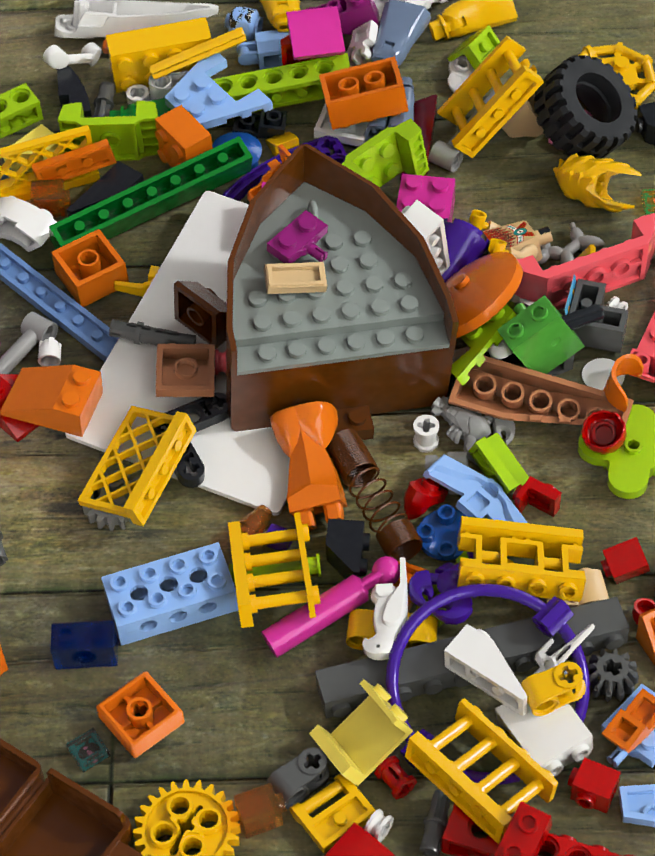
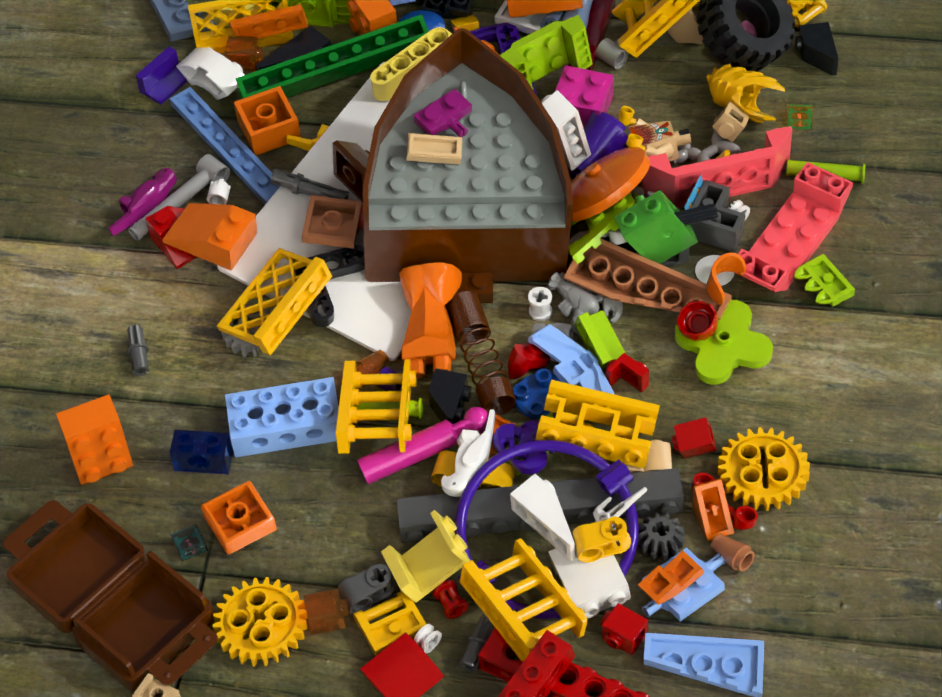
camera: 10 degrees right, 0 degrees up
none -> light yellow beam [370,27,452,101]
none -> tan brick [712,102,749,142]

